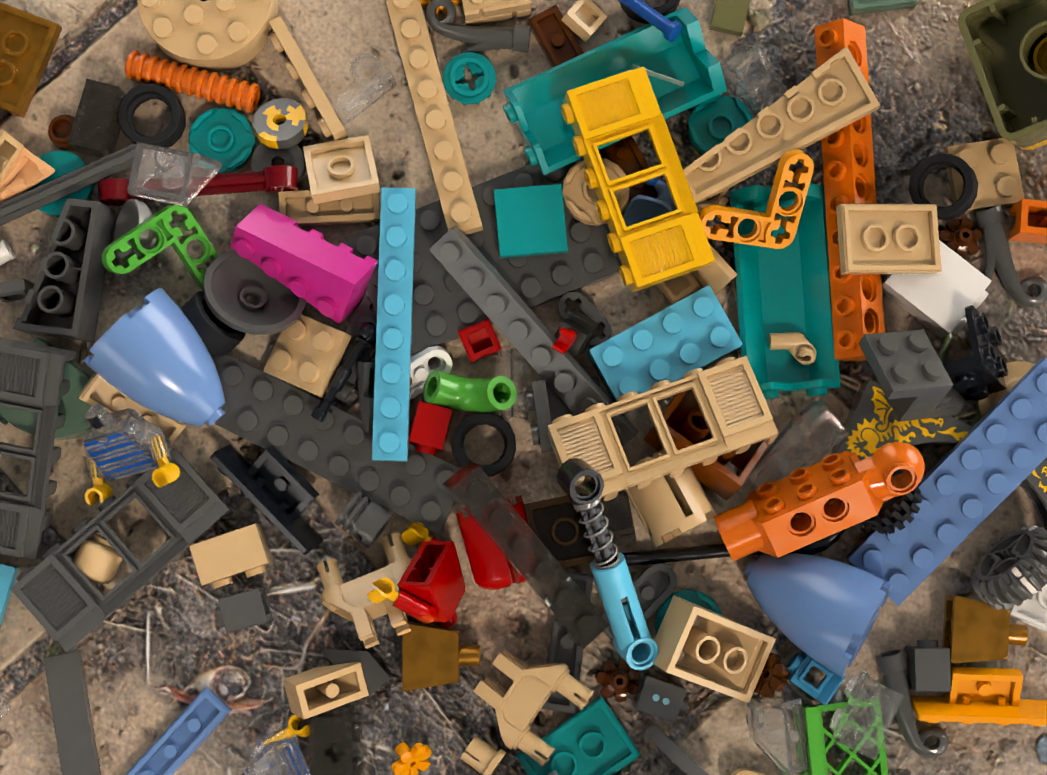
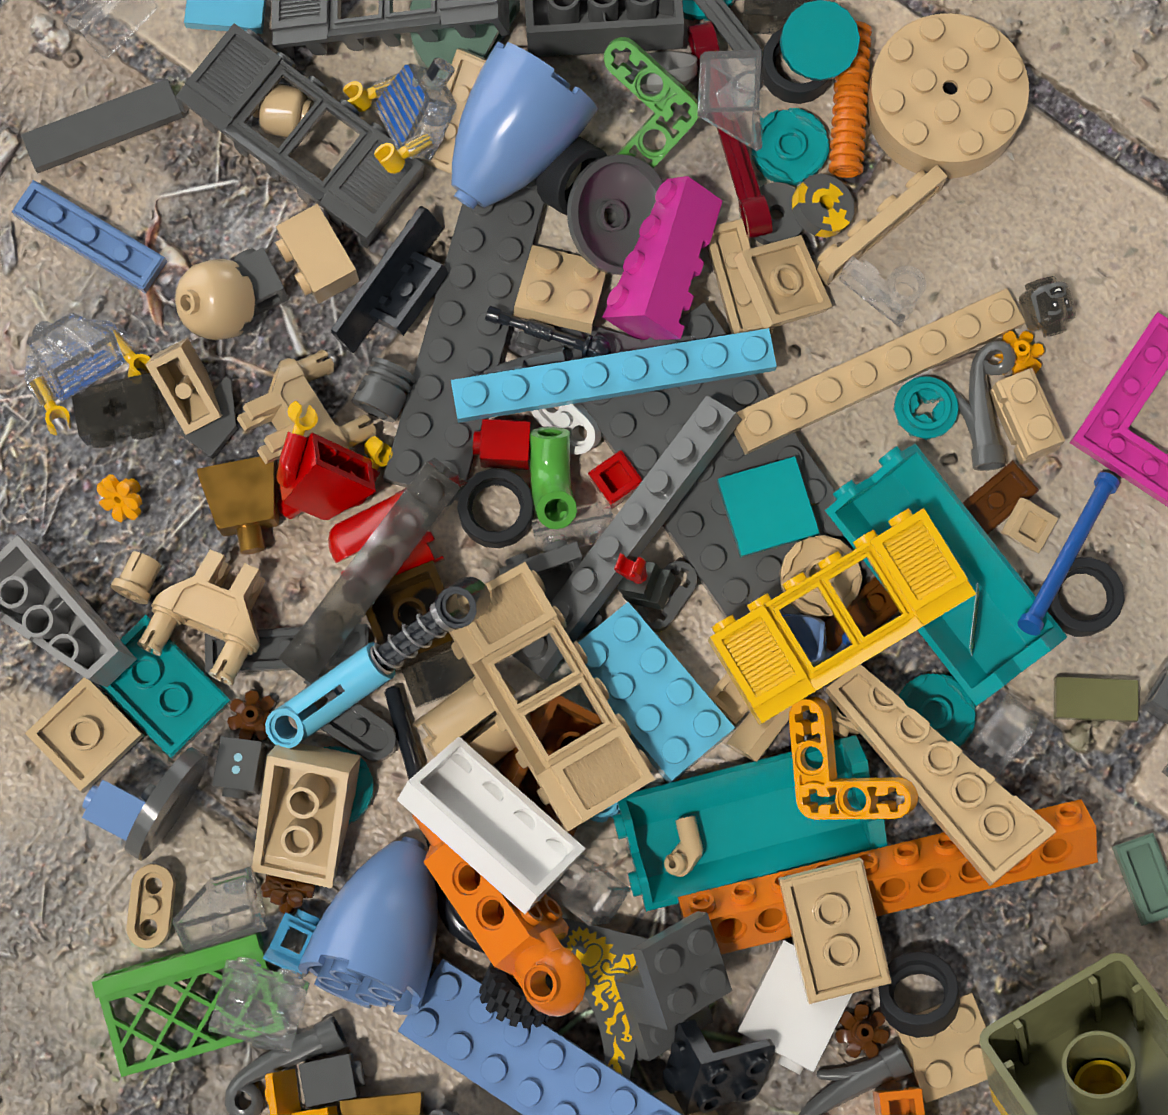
camera: 75 degrees right, 5 degrees down
none -> tan cylinder [175,259,255,340]
none -> white slope [397,736,586,914]
none -> teal tile [780,0,860,81]

